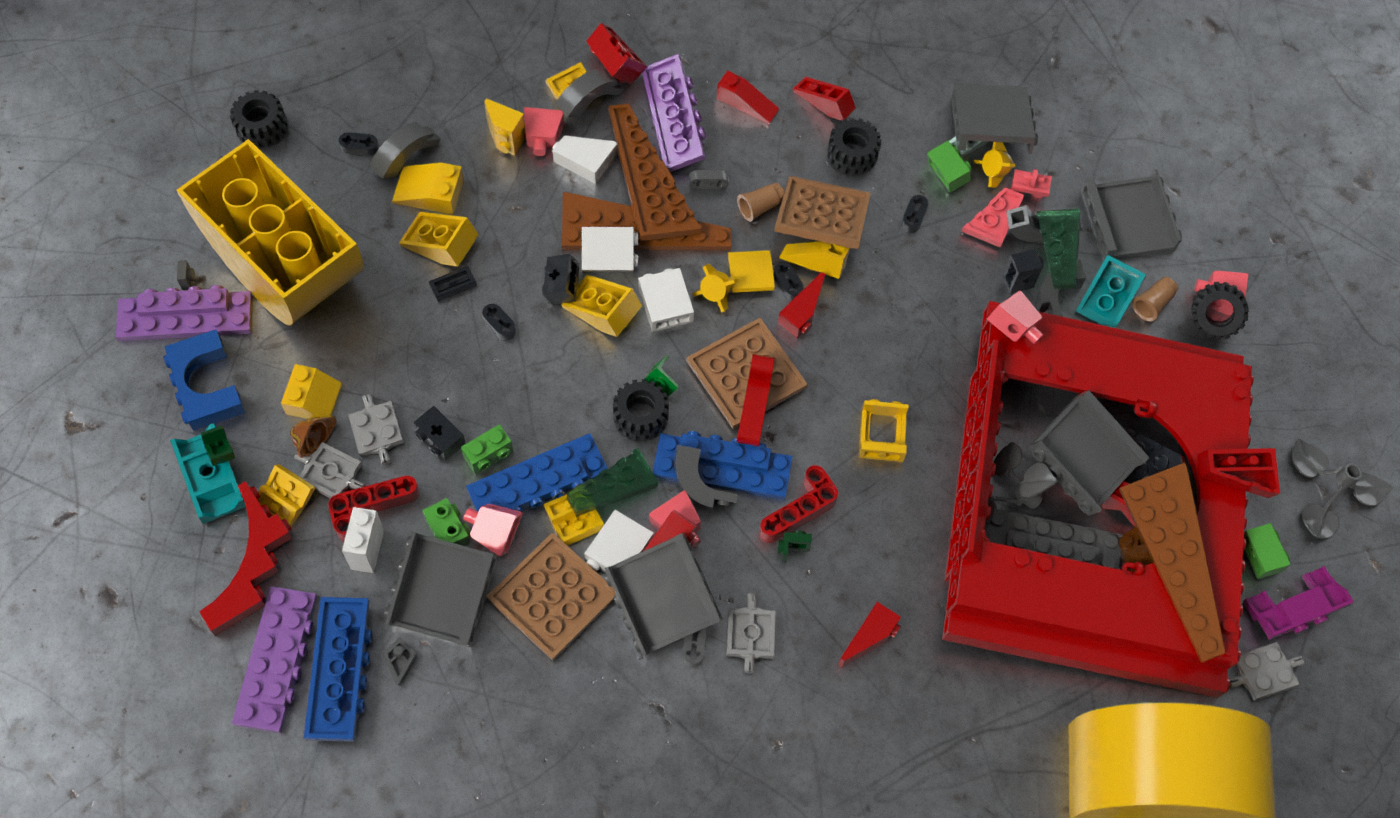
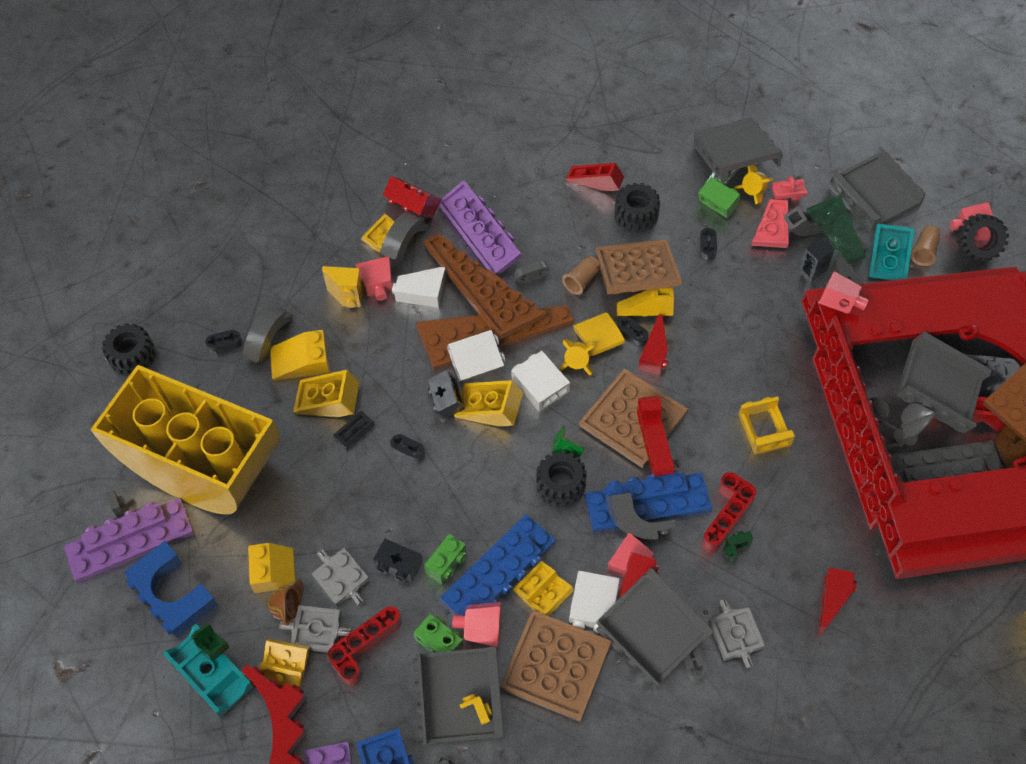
camera: 15 degrees left, 5 degrees down
white brick [342,507,385,573] -> none
clear green wing [566,448,659,517] -> none
red slope [717,70,779,125] -> none
none -> yellow bracket [460,694,493,725]

